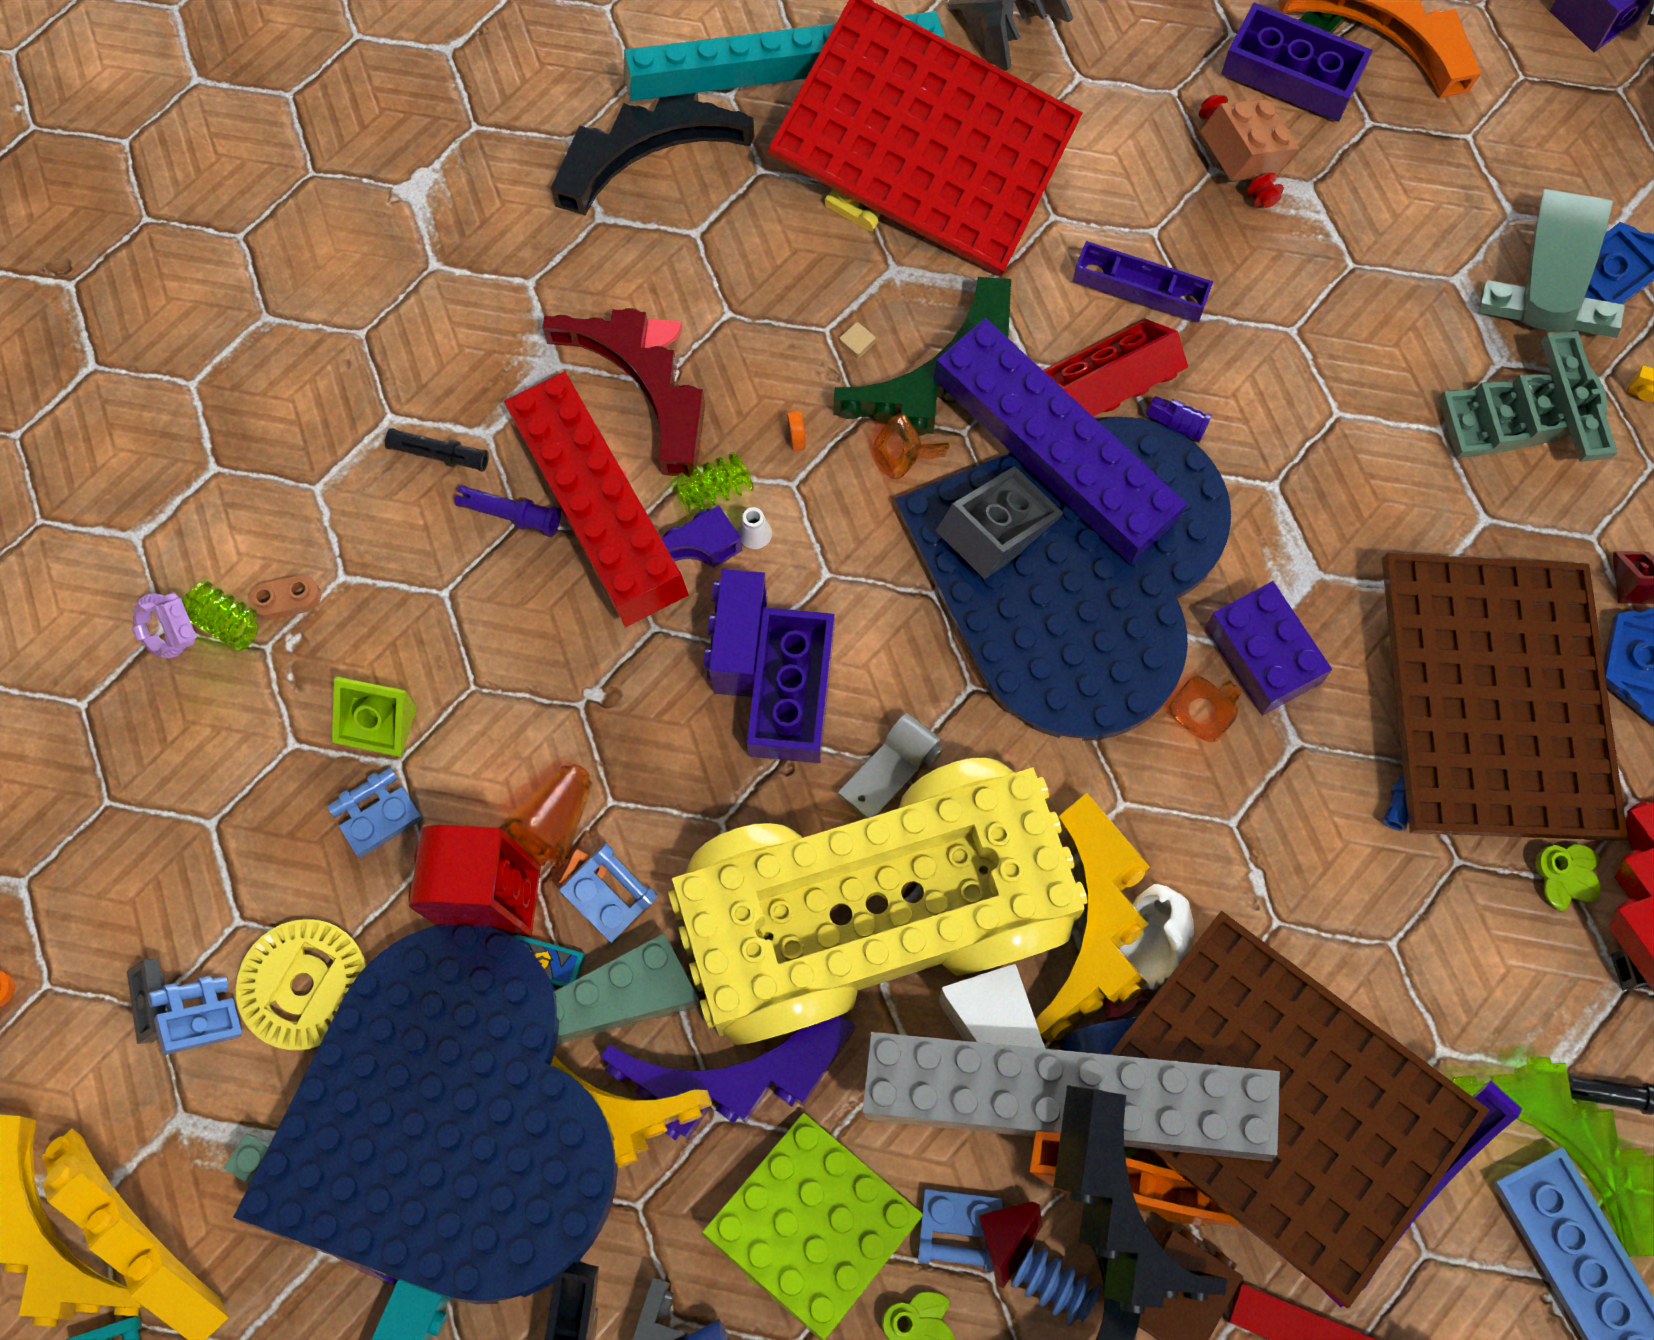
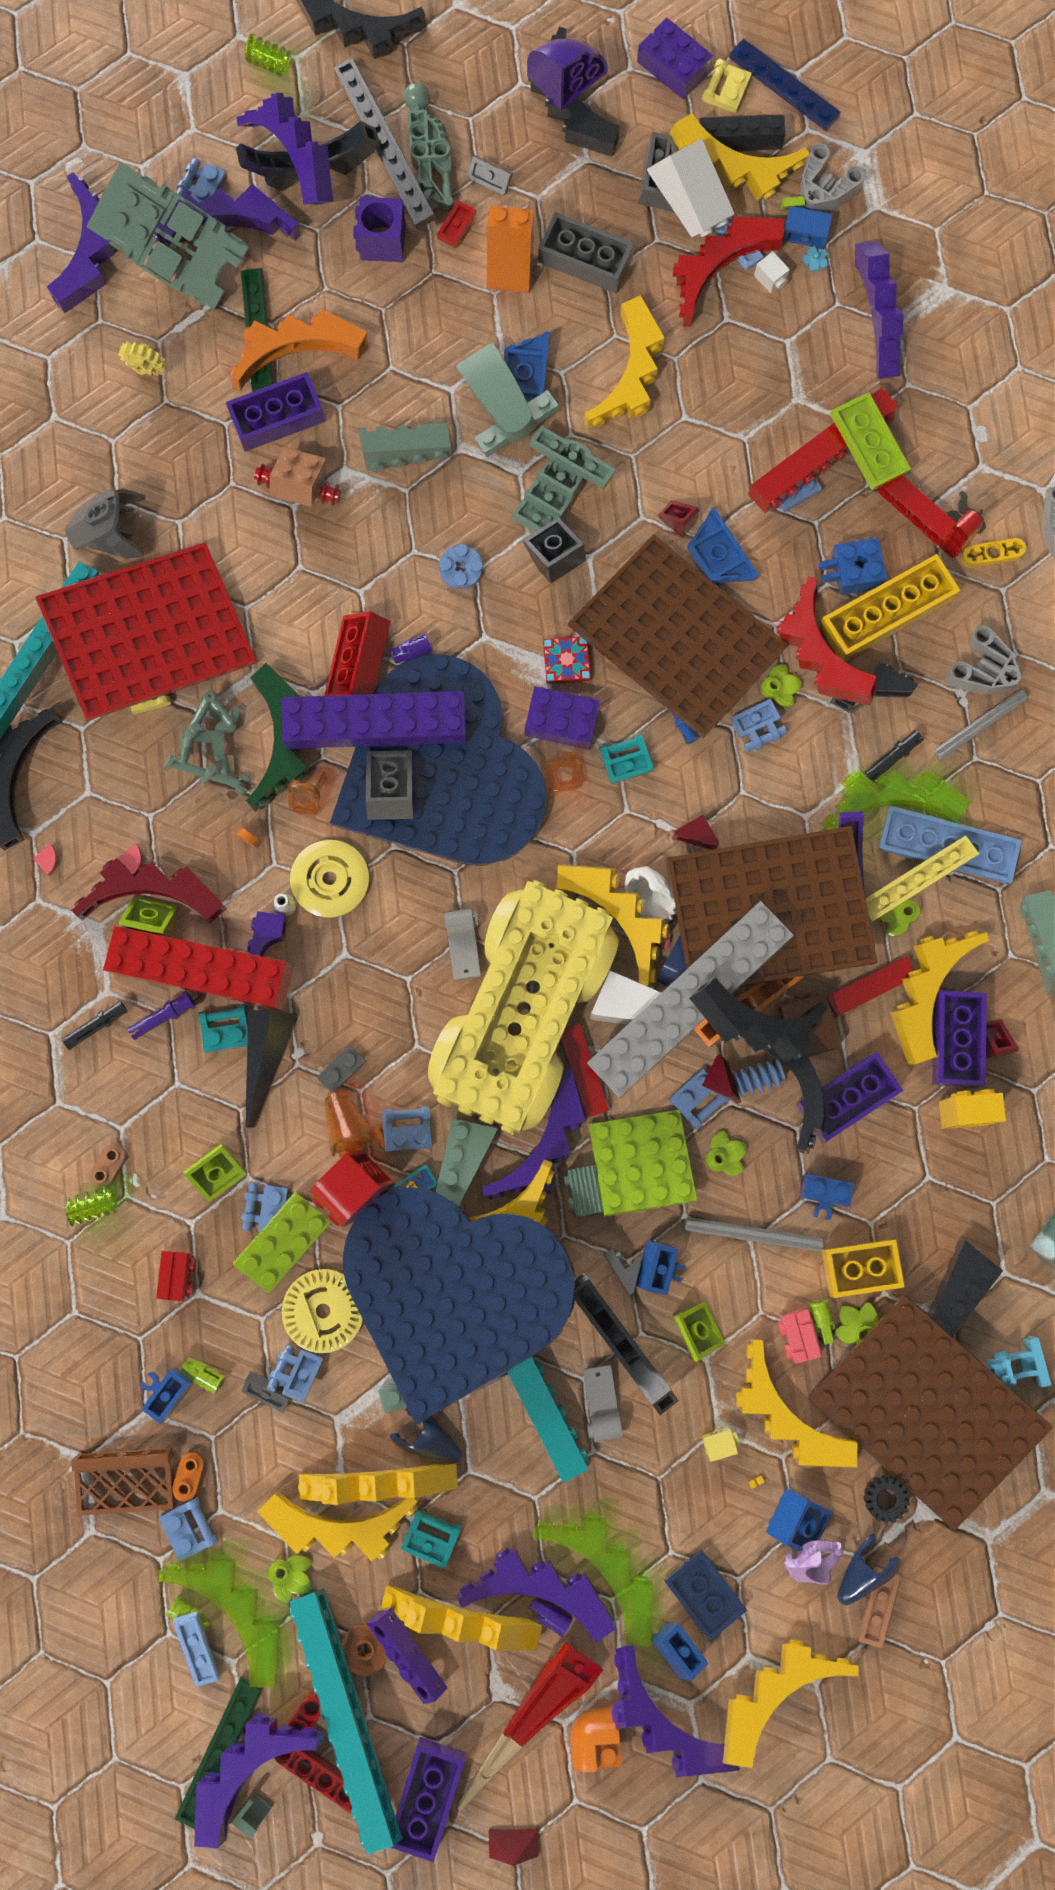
camera: 50 degrees left, 10 degrees up
lavender piece [131,593,197,659] -> none
clear neon green piece [677,452,754,516] -> none
dark purple piece [704,569,768,697] -> none
dark purple brick [747,607,835,763] -> none
dark purple piece [1073,241,1213,323] -> none
none -> coral tile [33,844,57,876]
none -> lime slope [119,896,178,937]
none -> blue brick [140,1367,193,1424]
none -> red brick [156,1251,196,1301]
none -> sand green piece [163,691,250,794]
none -> lime hinge [180,1357,226,1395]
none -> teal plate [199,1005,248,1053]
none -> lime plate [233,1191,331,1294]
none -> black wedge [245,1010,297,1128]
none -> light yellow piece [290,840,369,918]
none -> dark grey plate [317,1045,366,1094]
none -> sand green wedge [358,423,452,472]
none -> dark blue animal [390,1407,463,1464]
none -> medium blue plate [439,544,483,590]
none -> black slope [523,517,586,583]
none -> tile [543,637,591,684]
none -> red tile [561,1023,609,1118]
none -> sand green brick [564,1165,604,1217]
none -> teal plate [598,734,654,785]
none -> dark red slope [673,815,719,850]
none -> medium blue plate [730,699,787,753]
none -> light yellow plate [866,836,979,924]
none -> lime plate [879,900,920,936]

